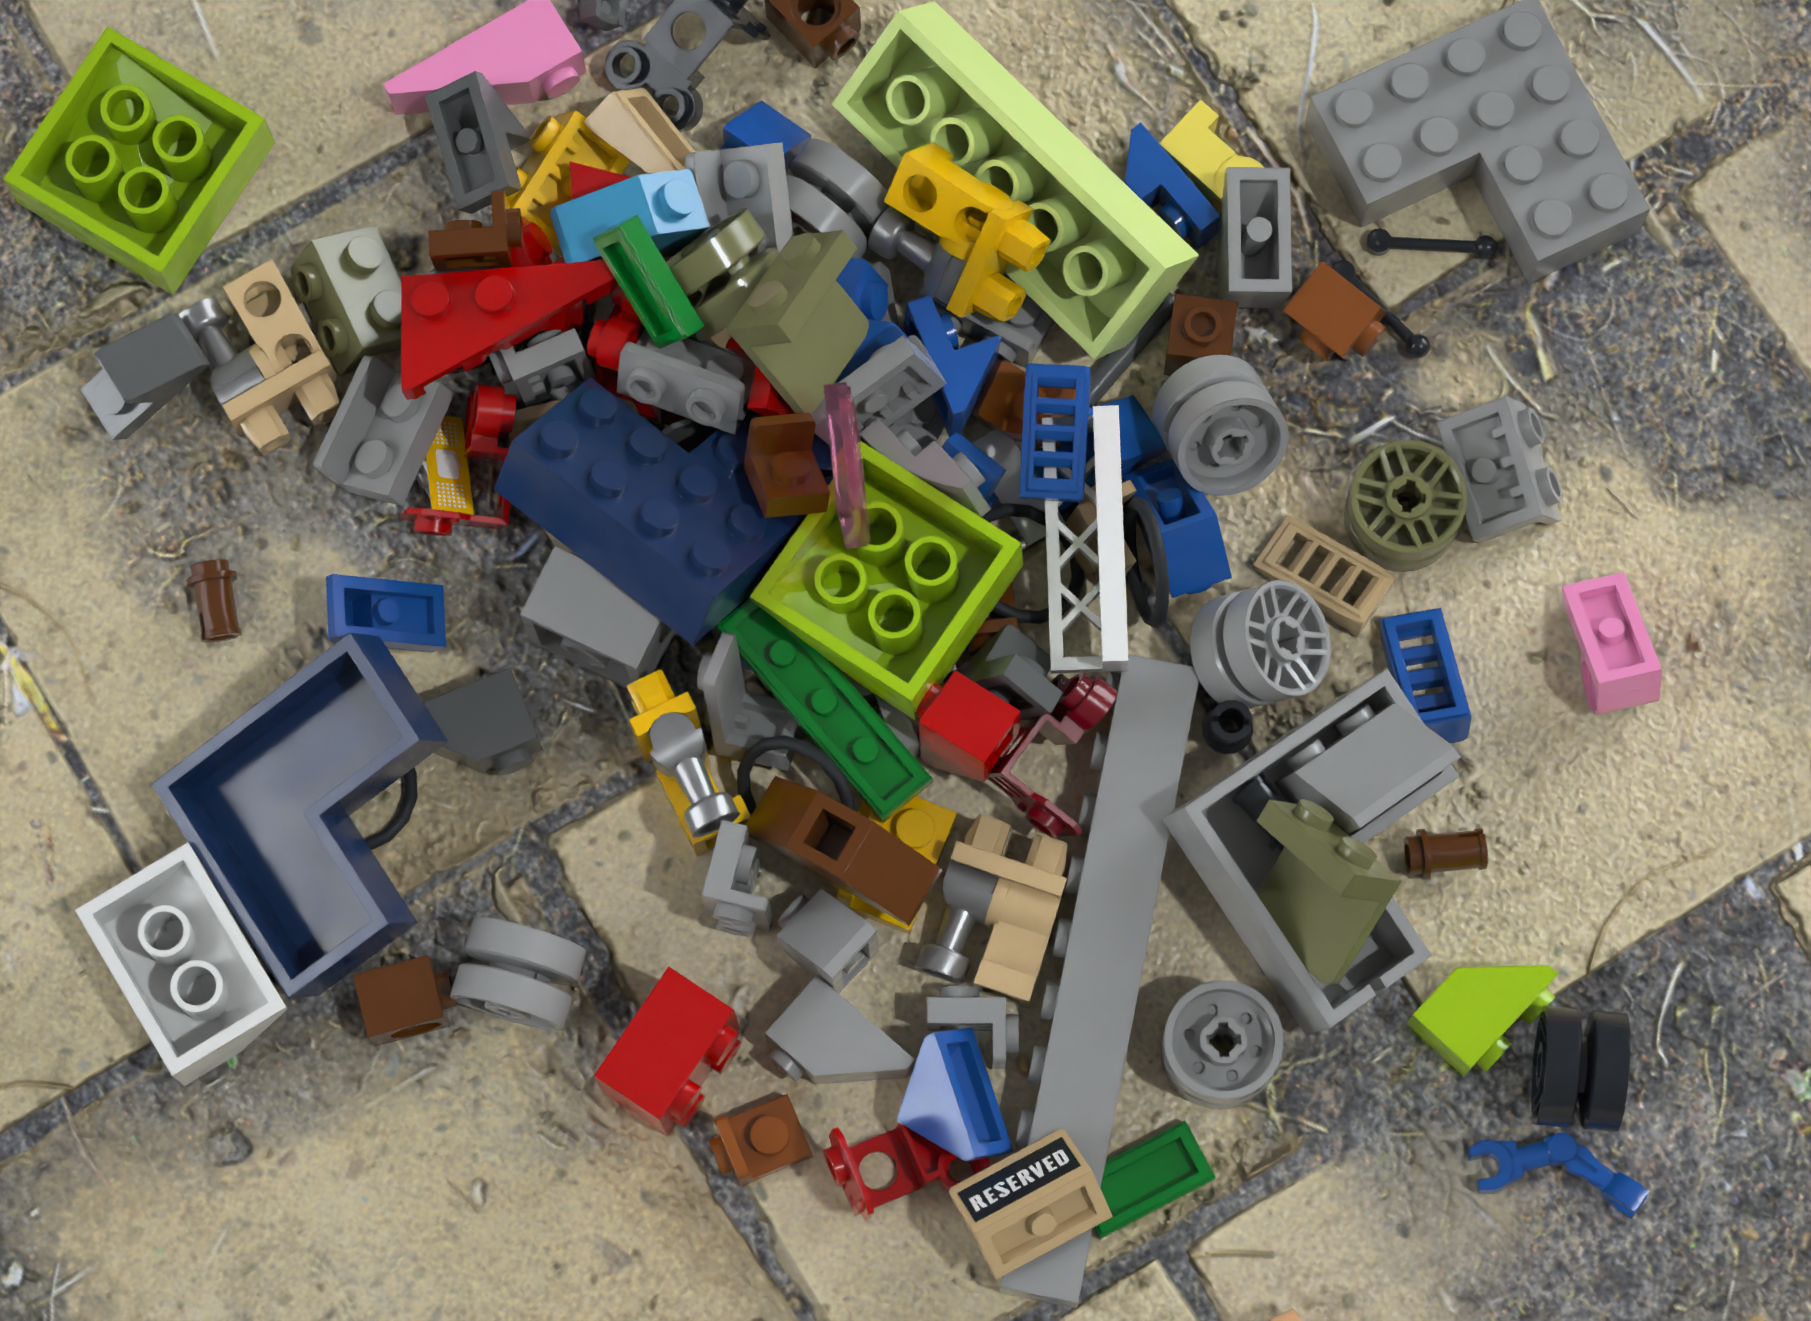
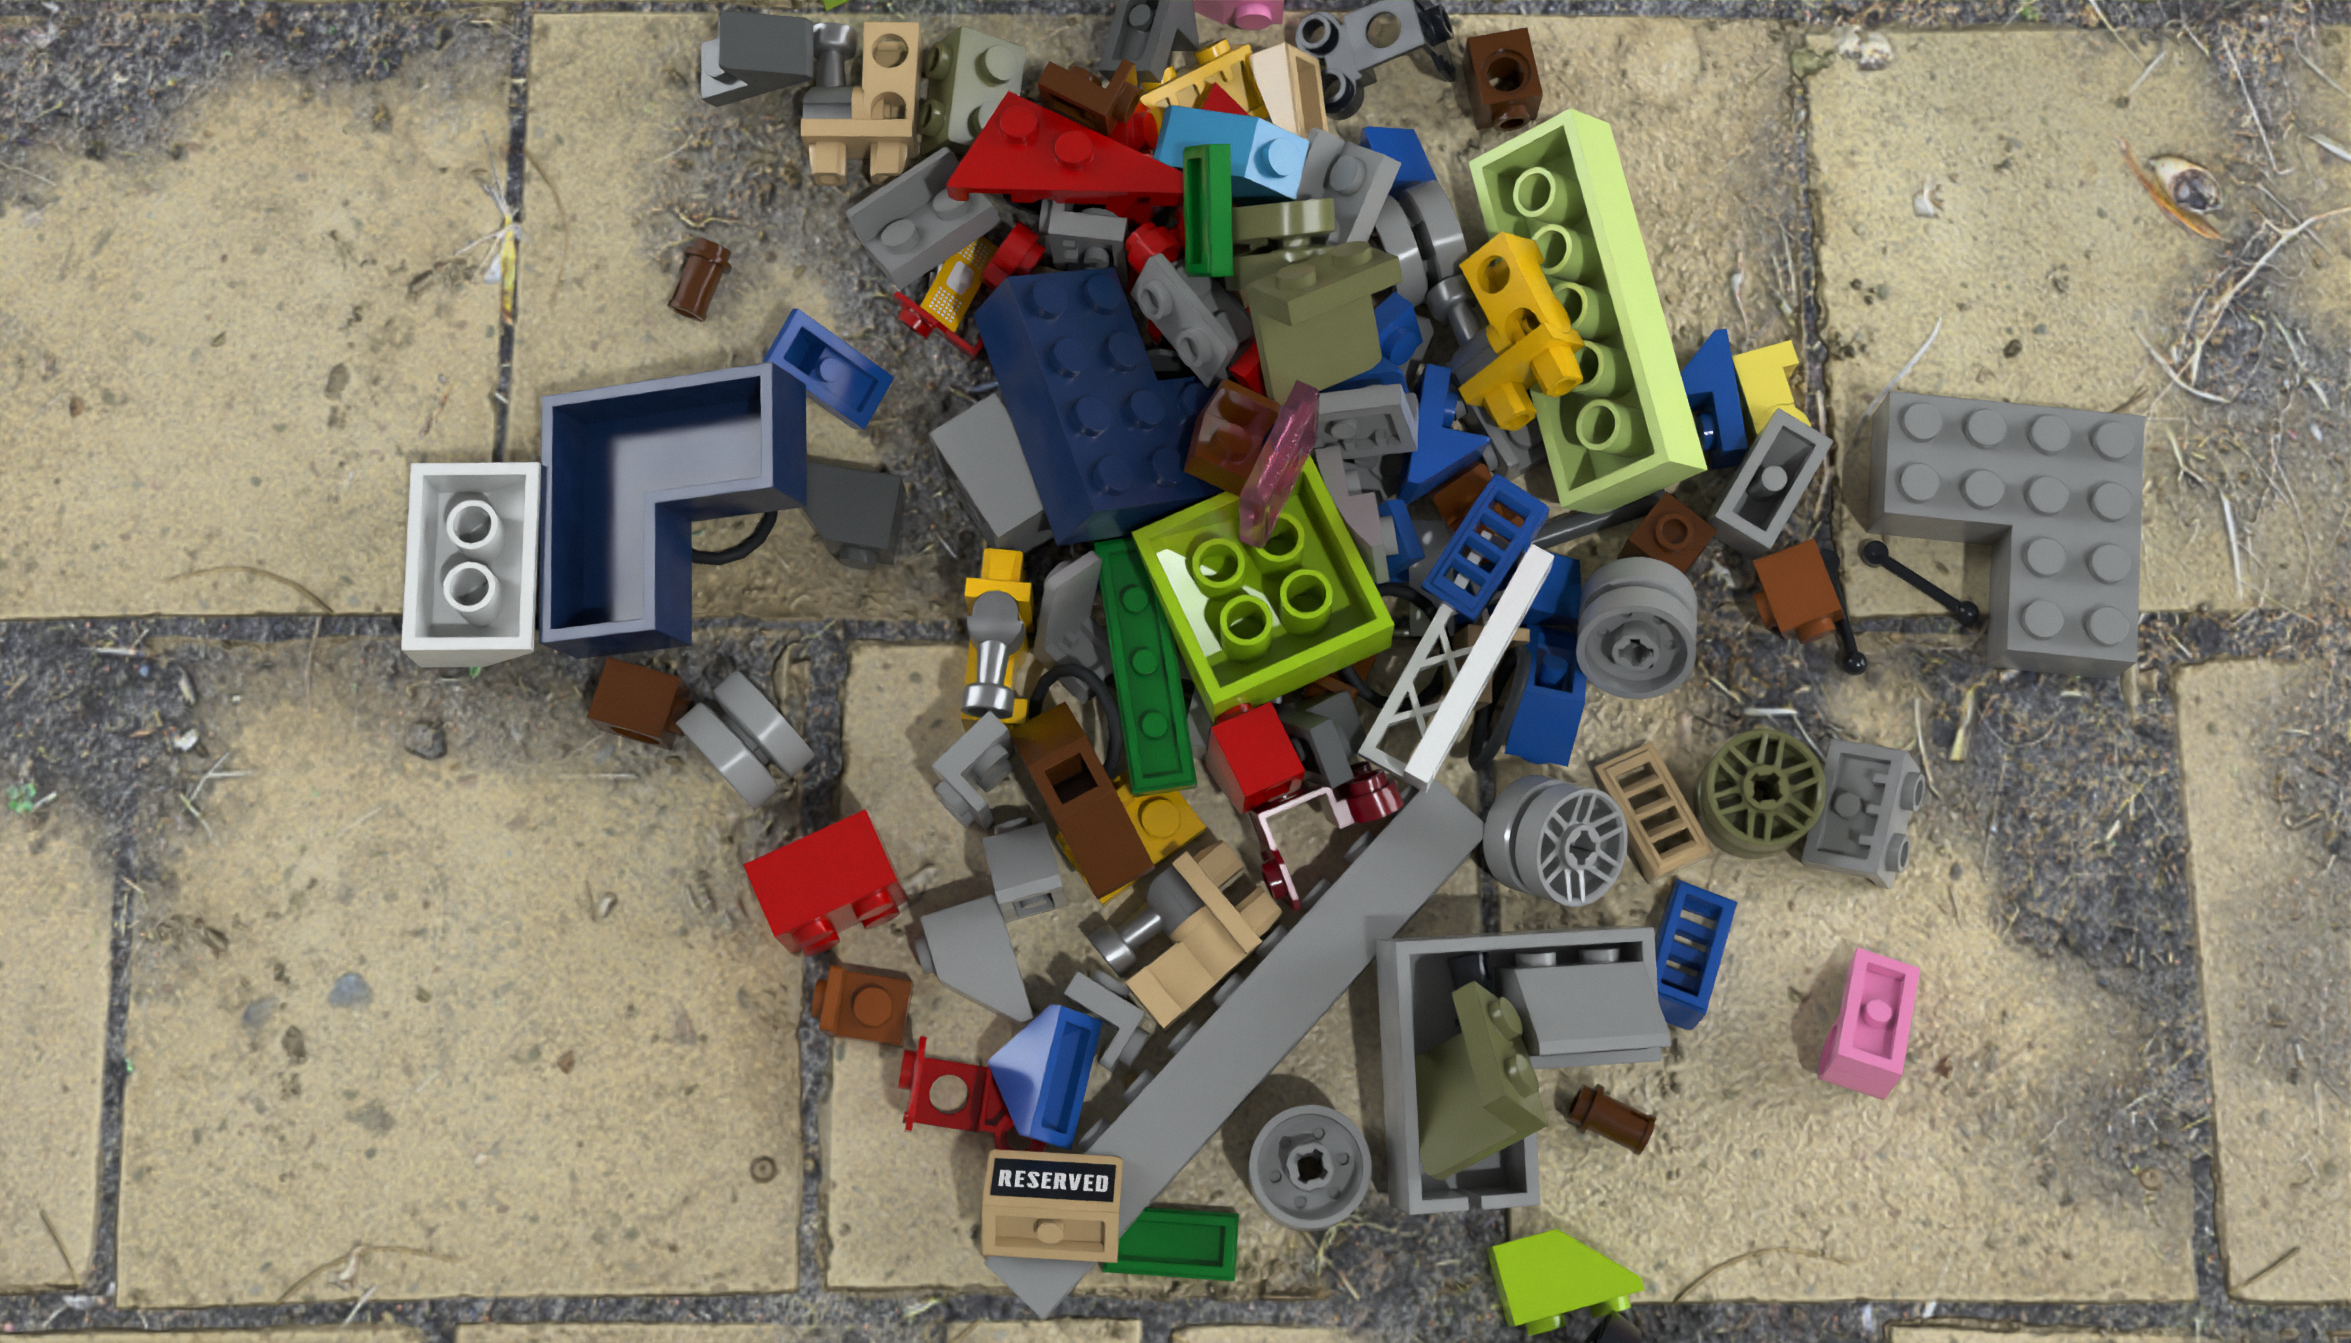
camera: 30 degrees right, 0 degrees up
black pin [1202,700,1253,755] -> none

